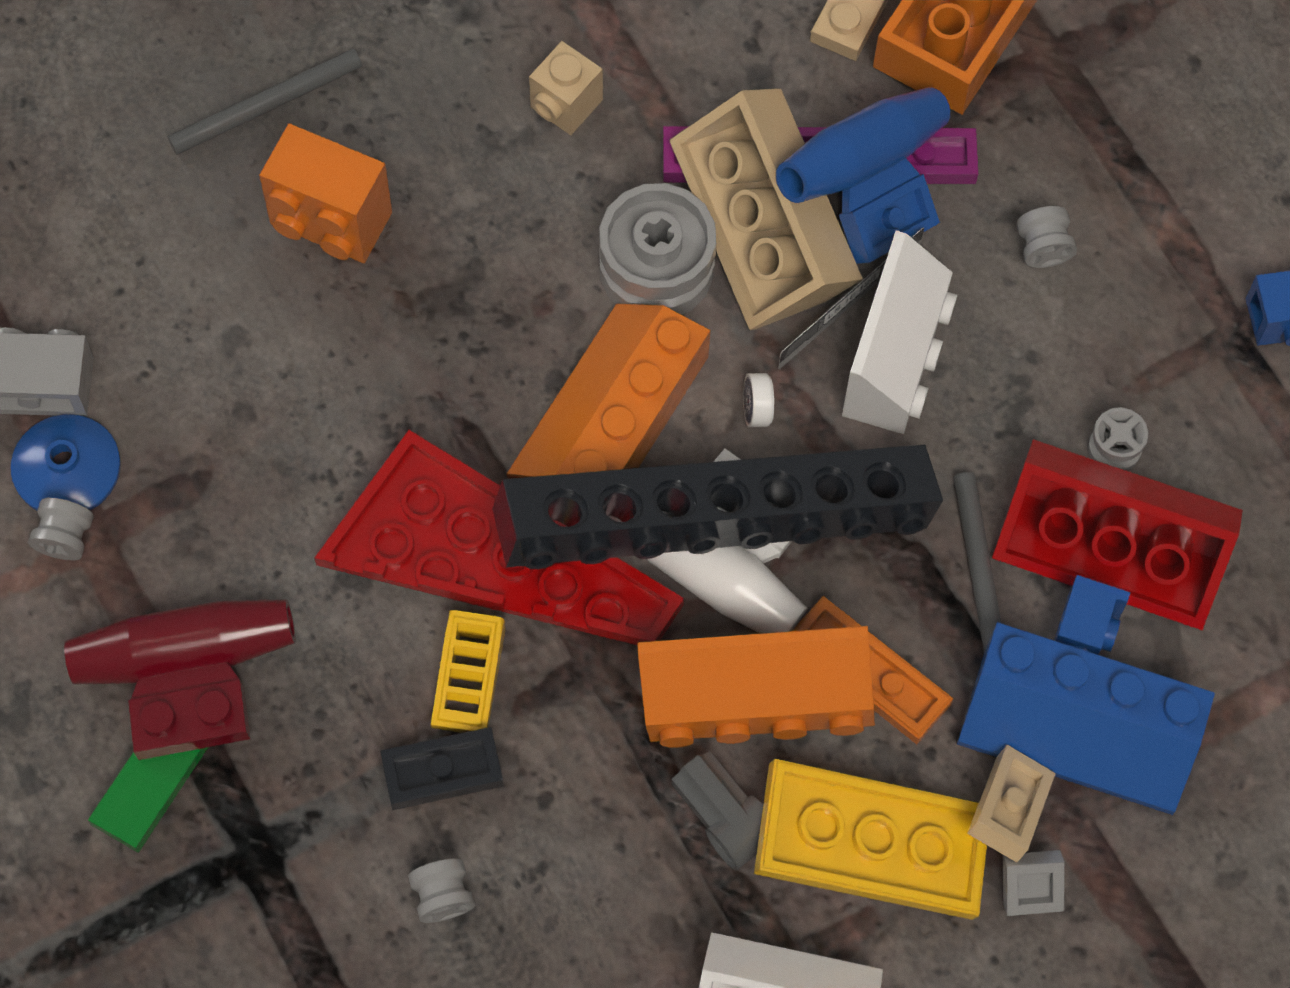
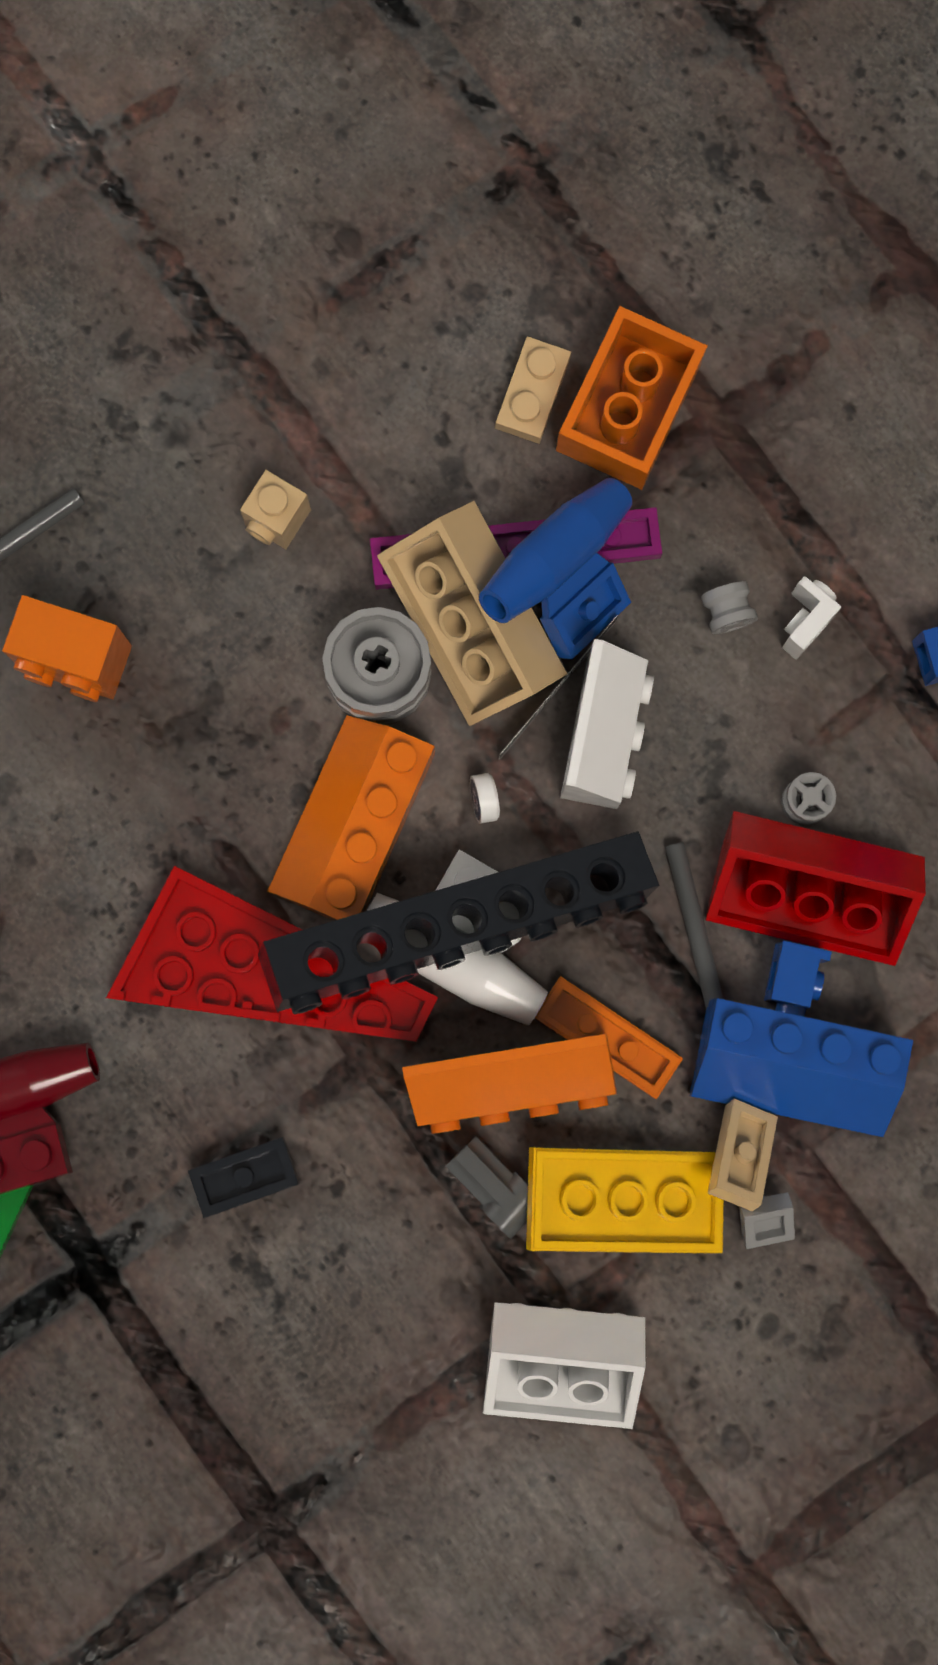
camera: 10 degrees left, 15 degrees up
light grey wheel [408,859,475,923] -> none
yellow slope [431,610,506,733] -> none
none -> white bracket [782,576,841,660]

